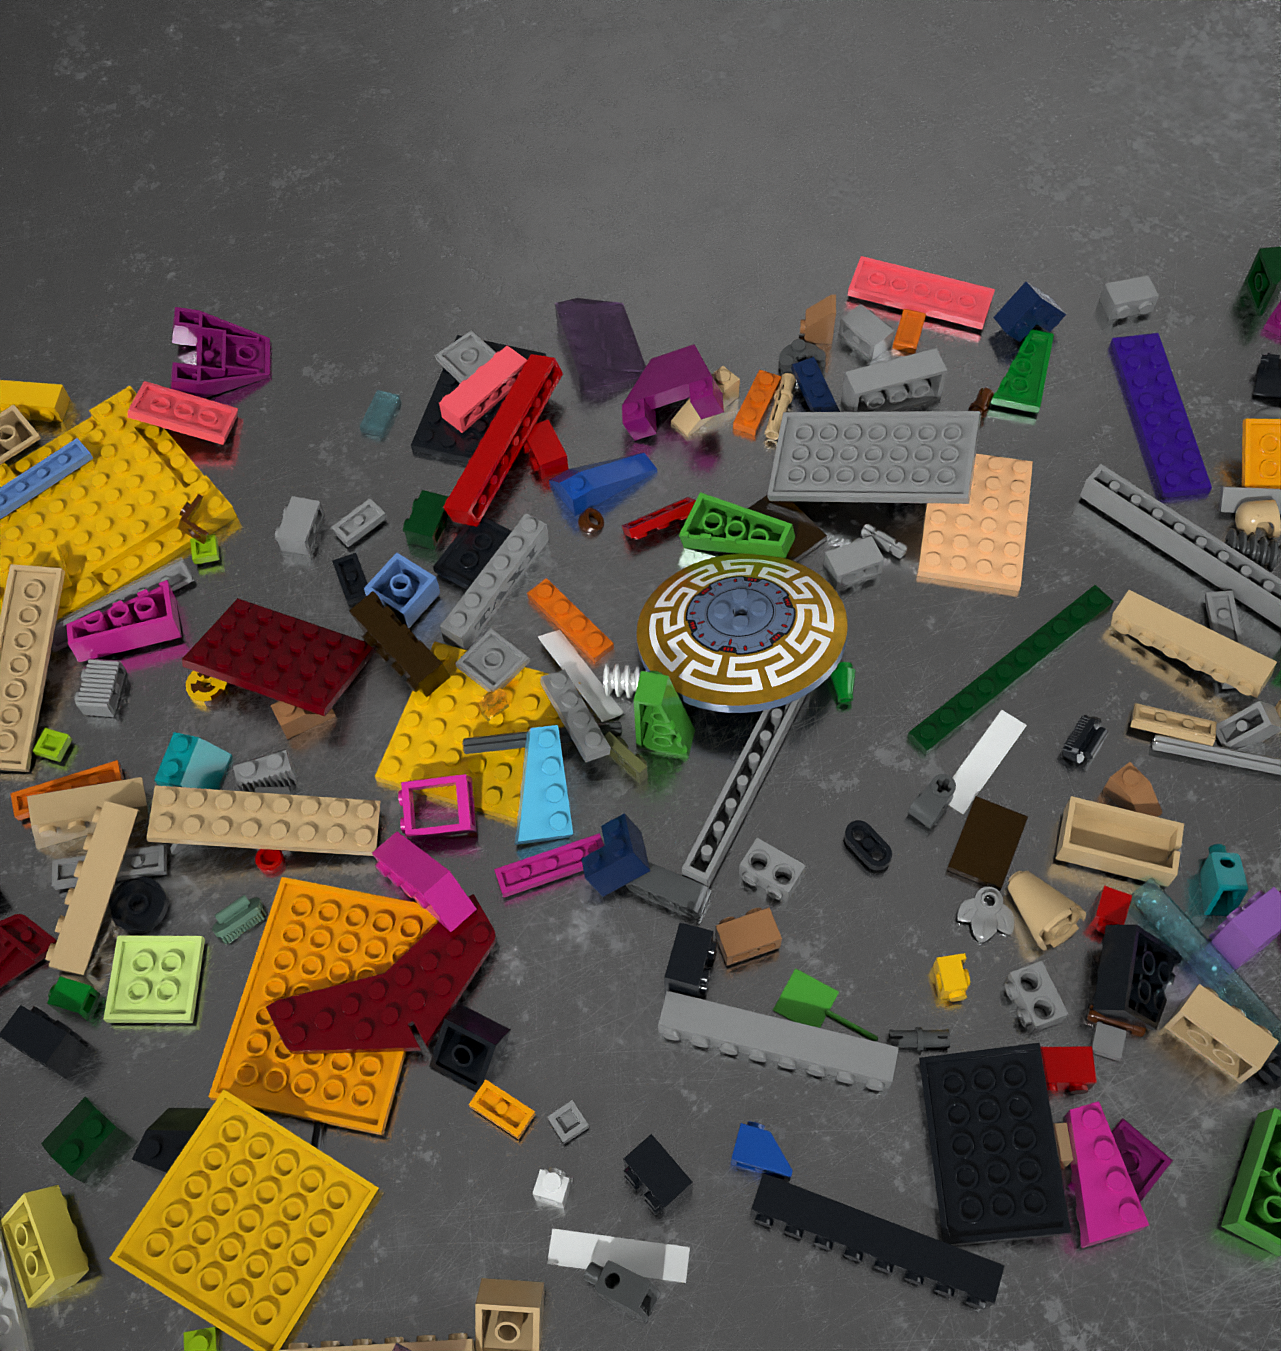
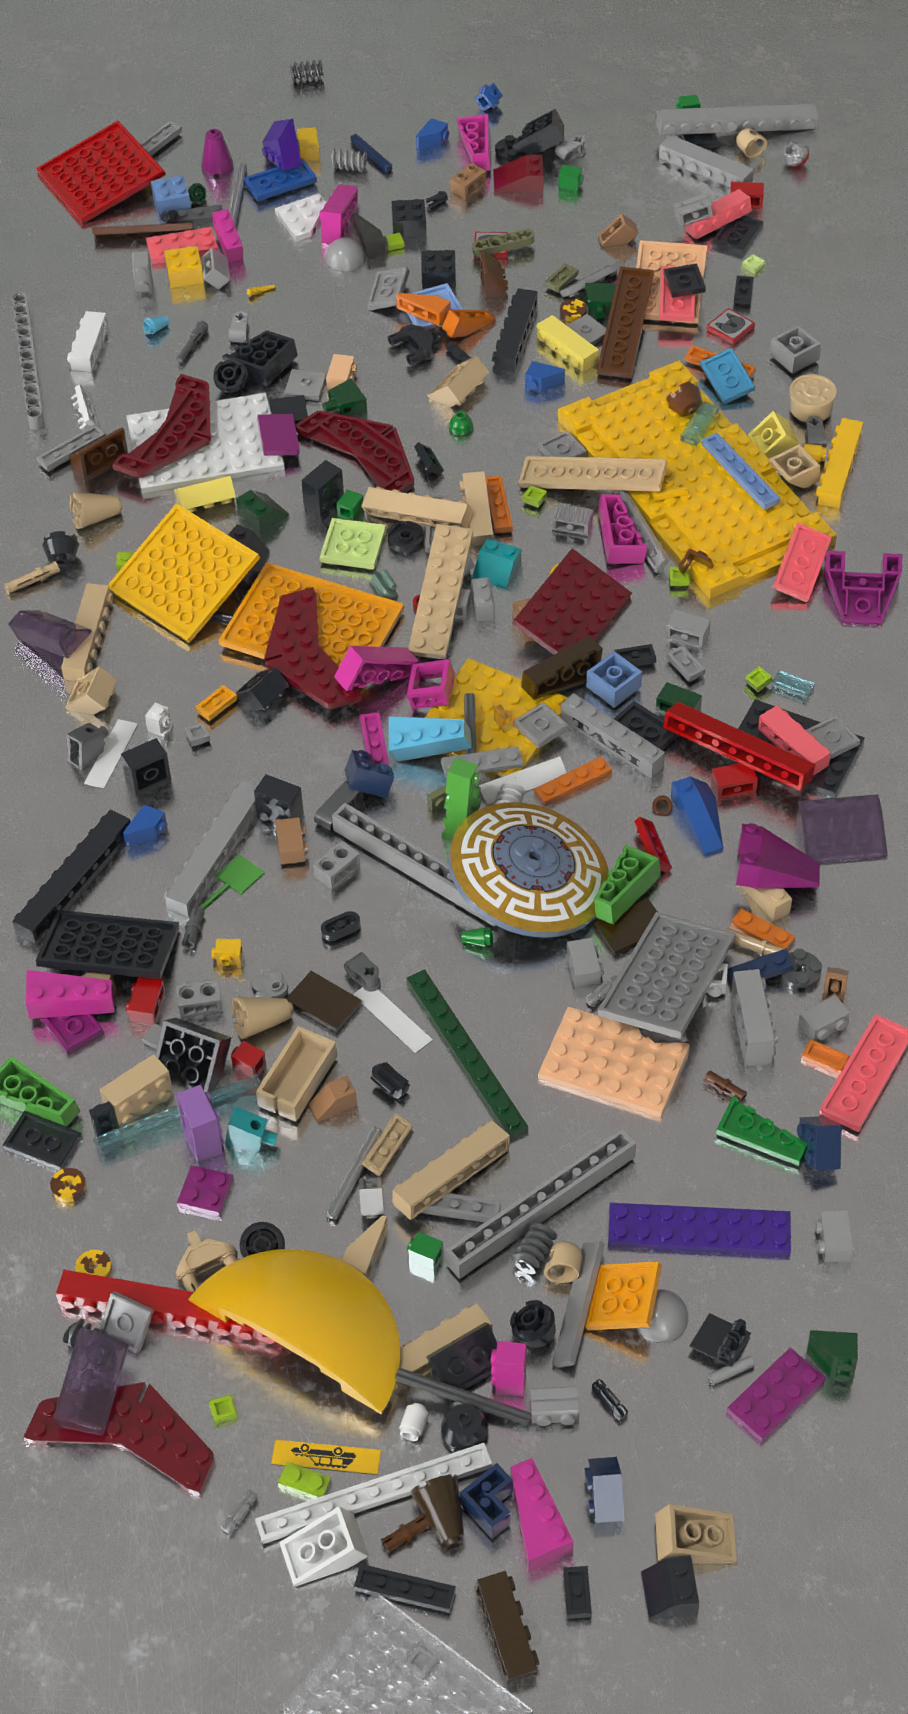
camera: 100 degrees right, 10 degrees down
none -> lime plate [745,666,773,692]

